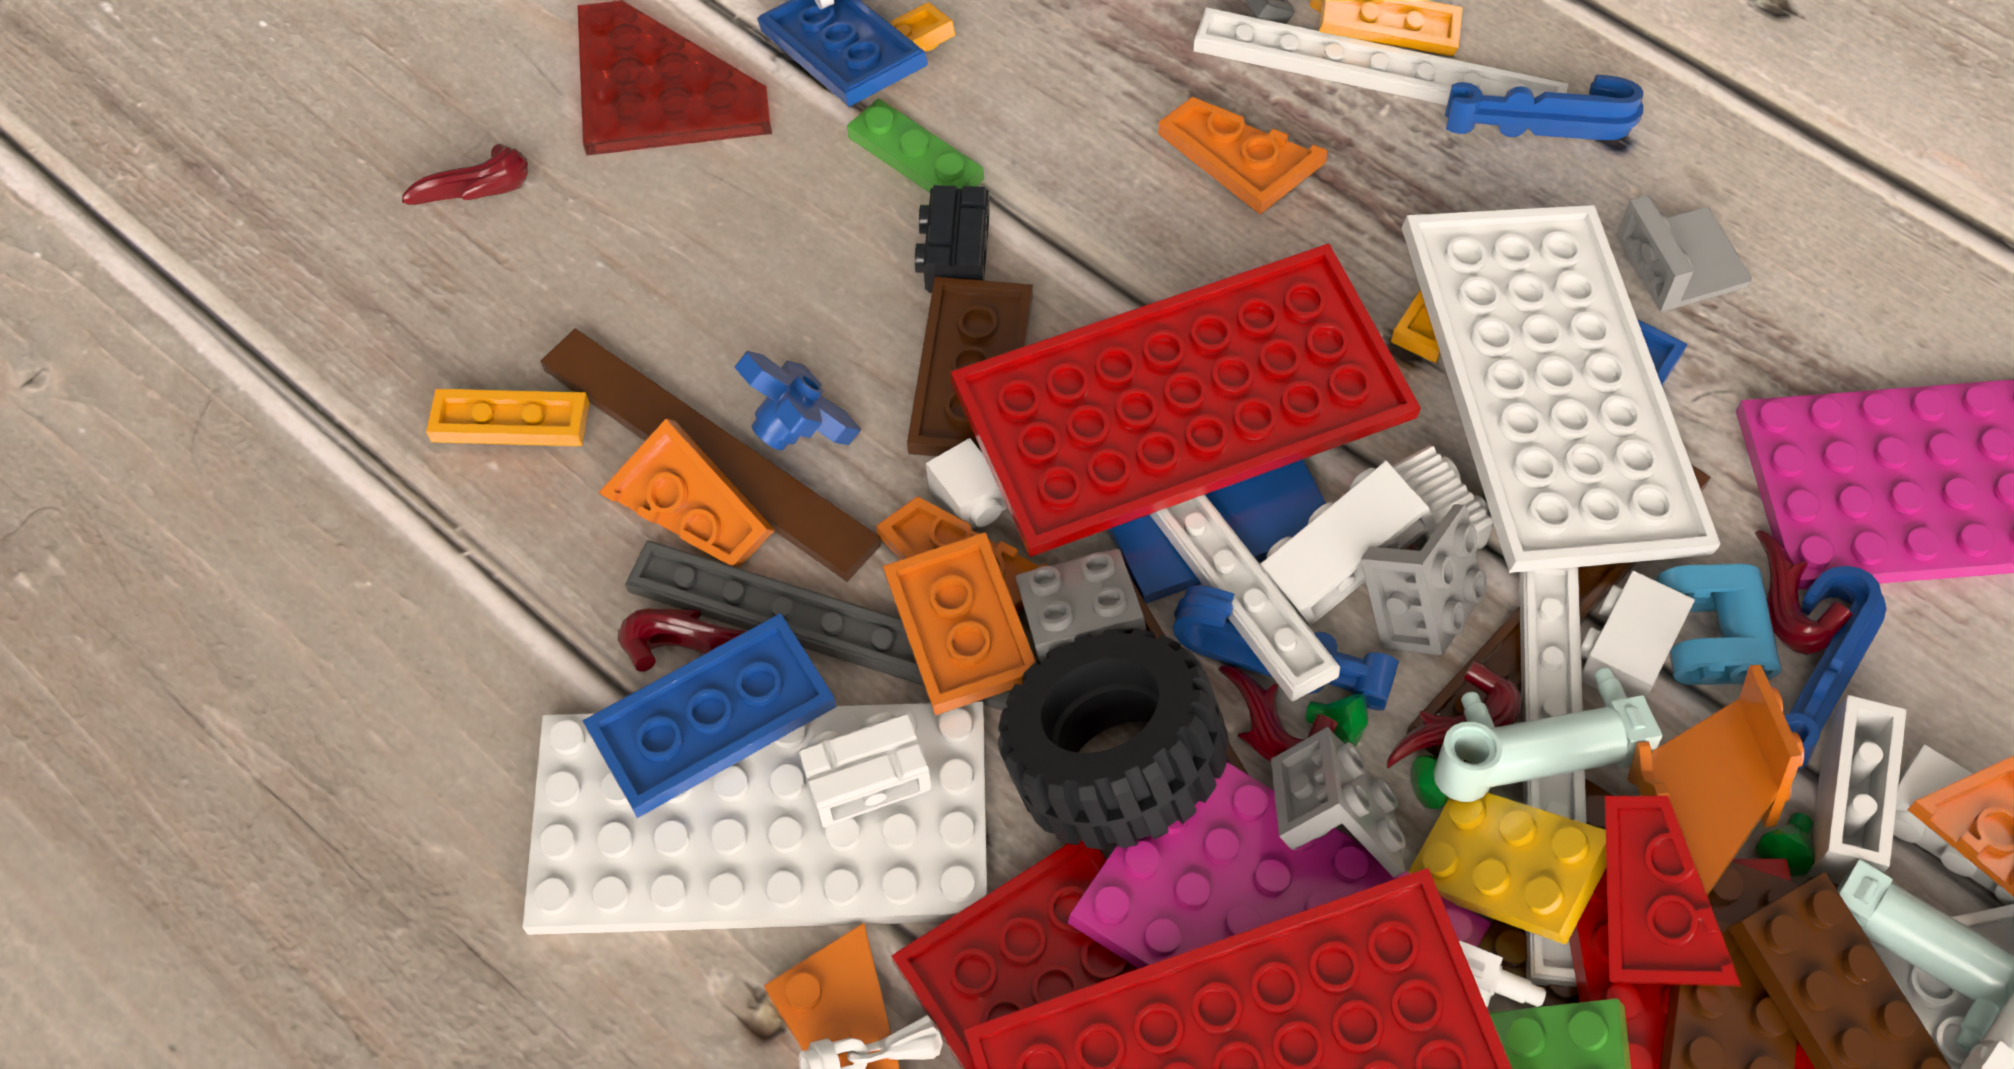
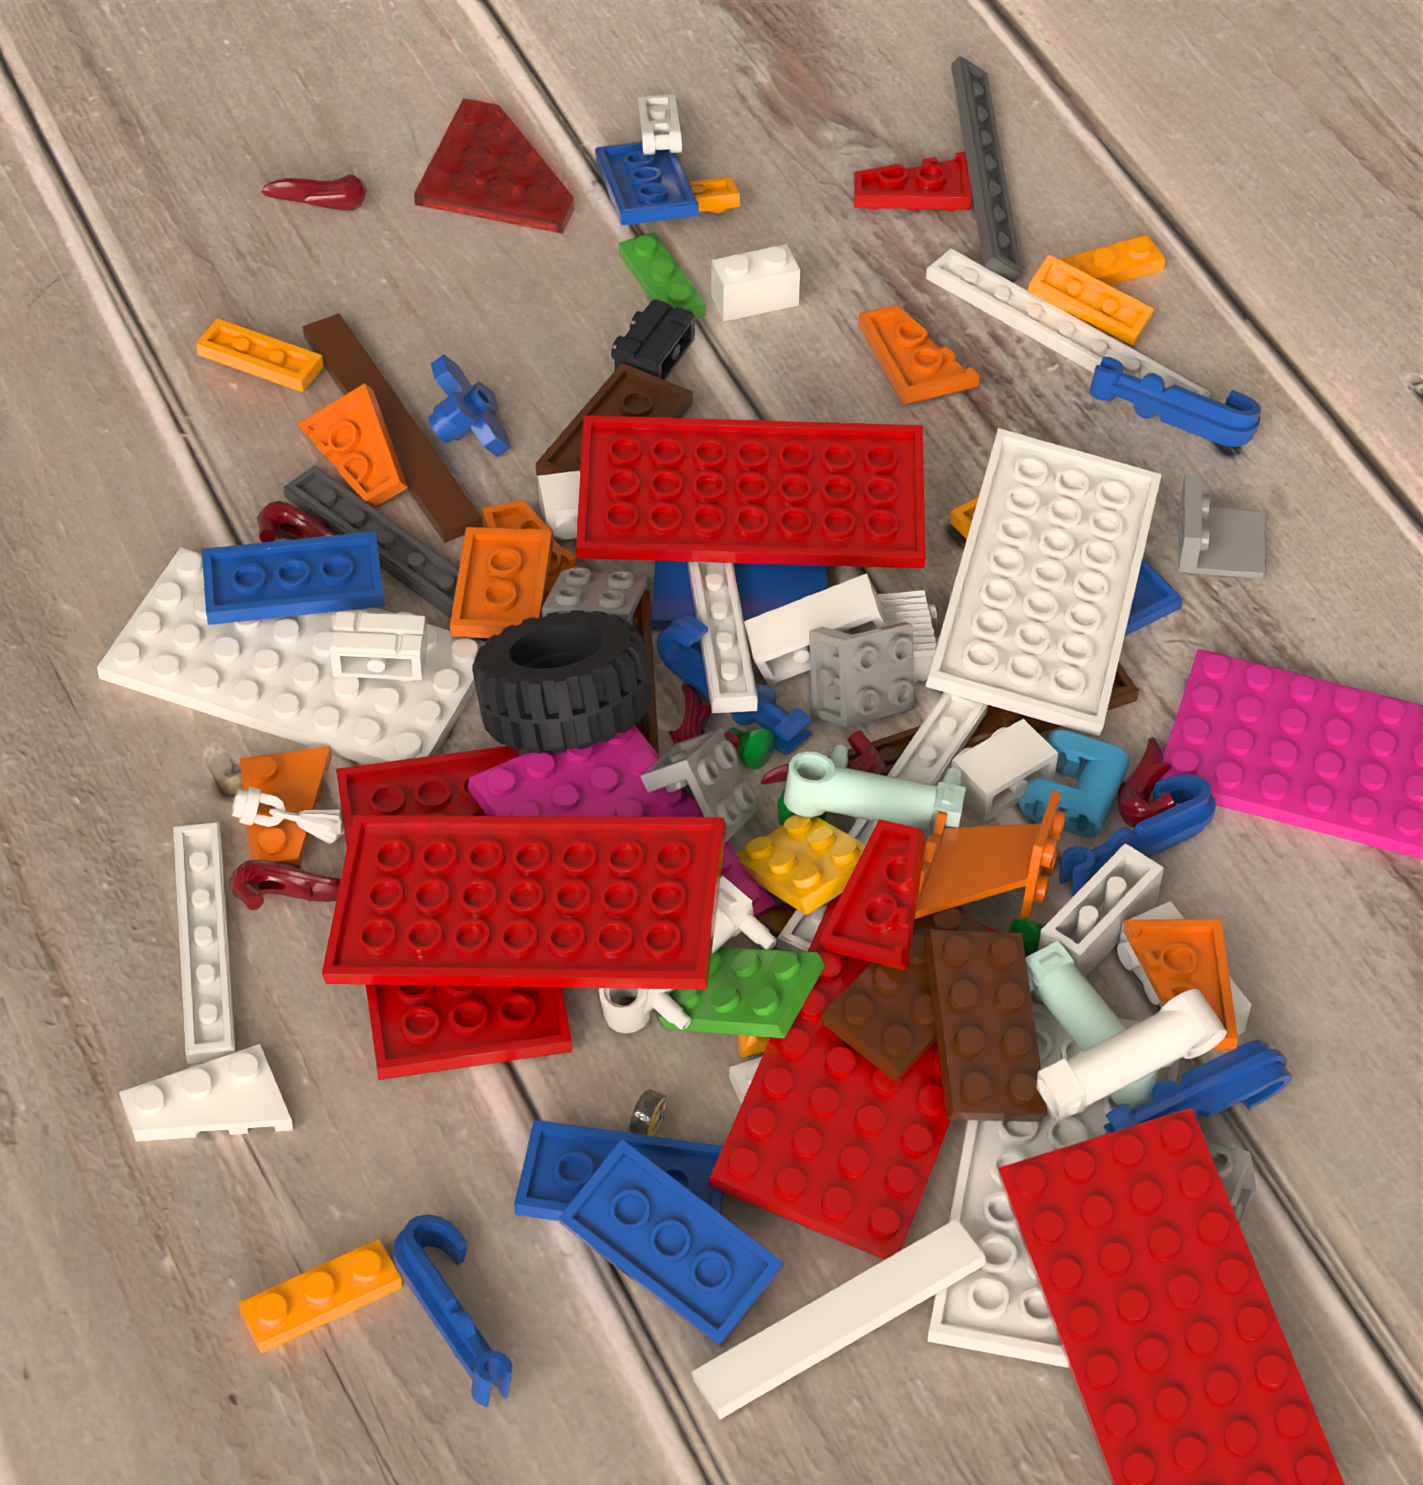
camera: 20 degrees right, 10 degrees down
none -> white brick [711,244,800,322]

